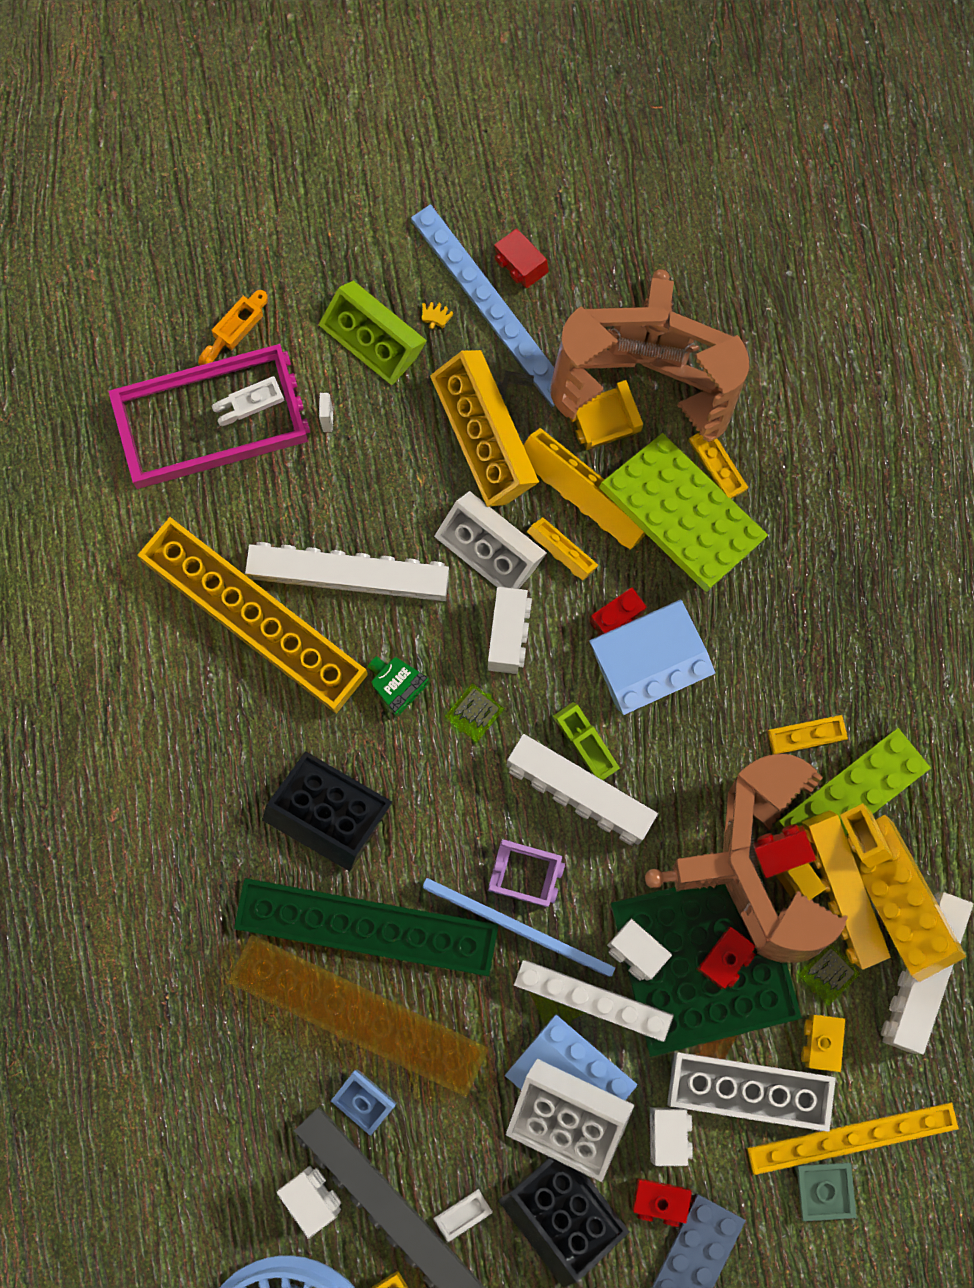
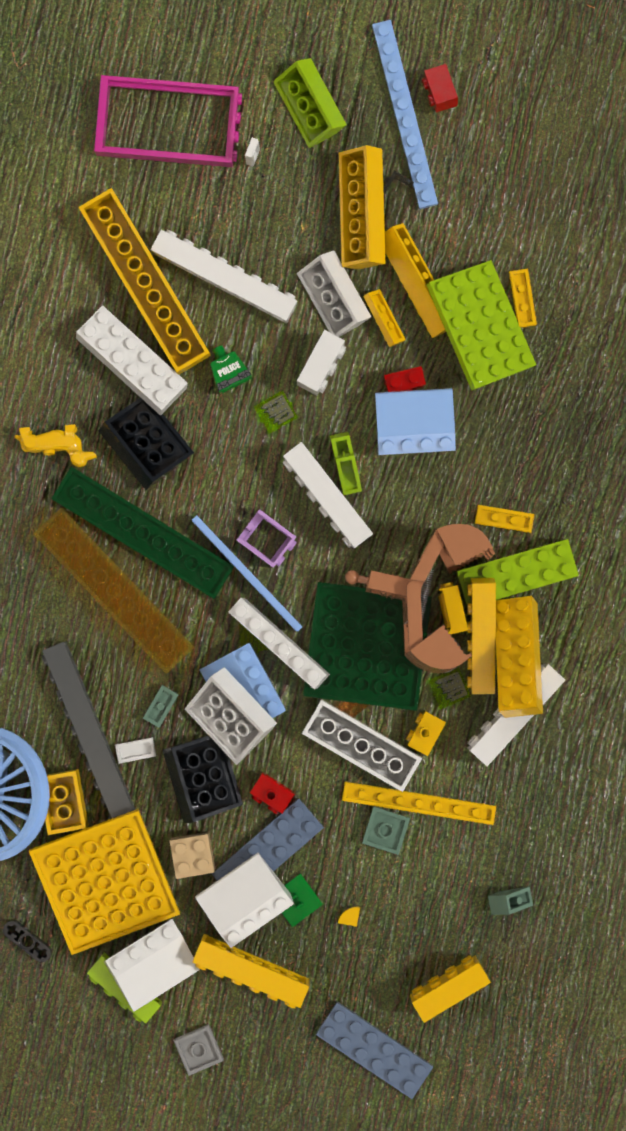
camera: 25 degrees right, 10 degrees up
light orange piece [198,290,268,366] -> none
white hinge [212,376,285,426] -> none
white brick [277,1165,341,1238] -> none
light blue slope [331,1069,397,1136] -> none
yellow piece [422,302,453,330] -> none
nougat piece [550,269,749,442] -> none
yellow panel [569,380,643,450] -> none
white brick [607,919,672,980] -> none
white brick [650,1107,693,1166] -> none
red brick [697,927,756,989] -> none
red brick [753,824,816,878] -> none
yellow brick [840,803,893,869] -> none
none -> yellow animal [15,424,97,467]
none -> white brick [76,305,188,416]
none -> sand green plate [143,685,179,728]

